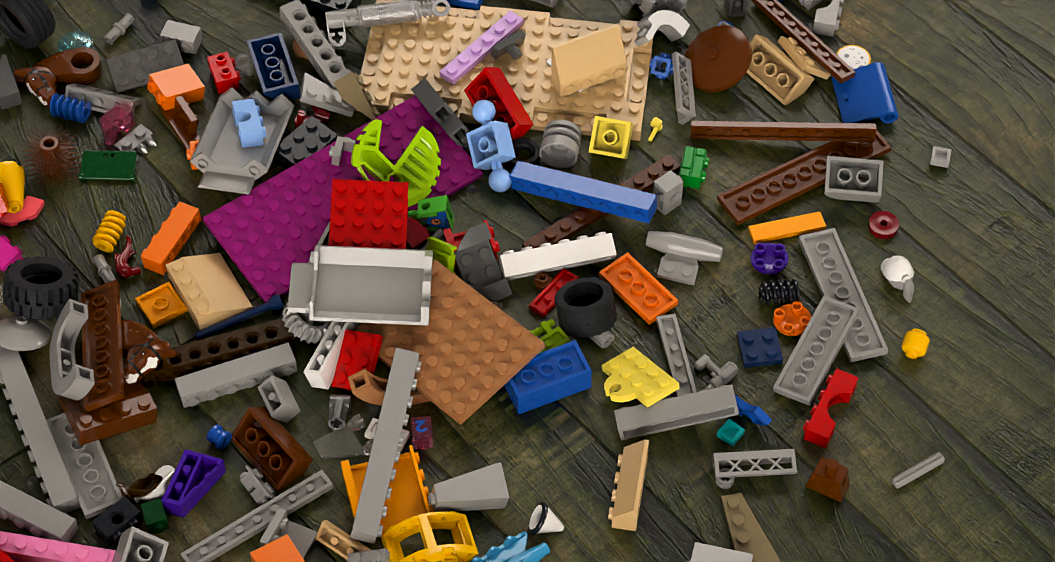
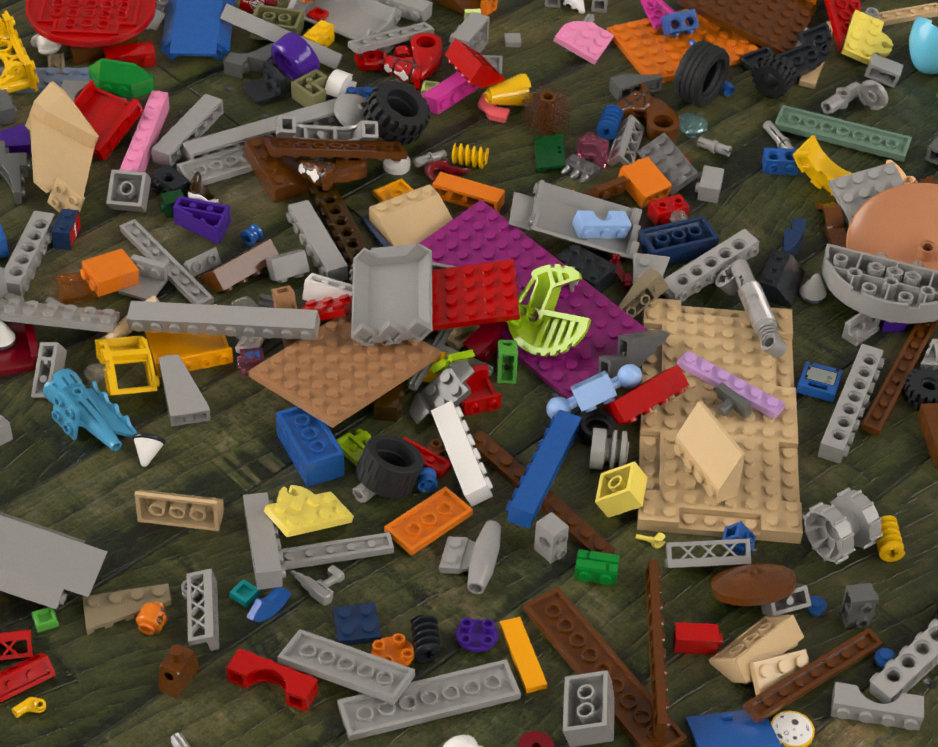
camera: 85 degrees right, 10 degrees down
arch [634,10,690,46] -> none
none -> orange head [136,601,168,635]
none -> red brick [673,622,723,655]

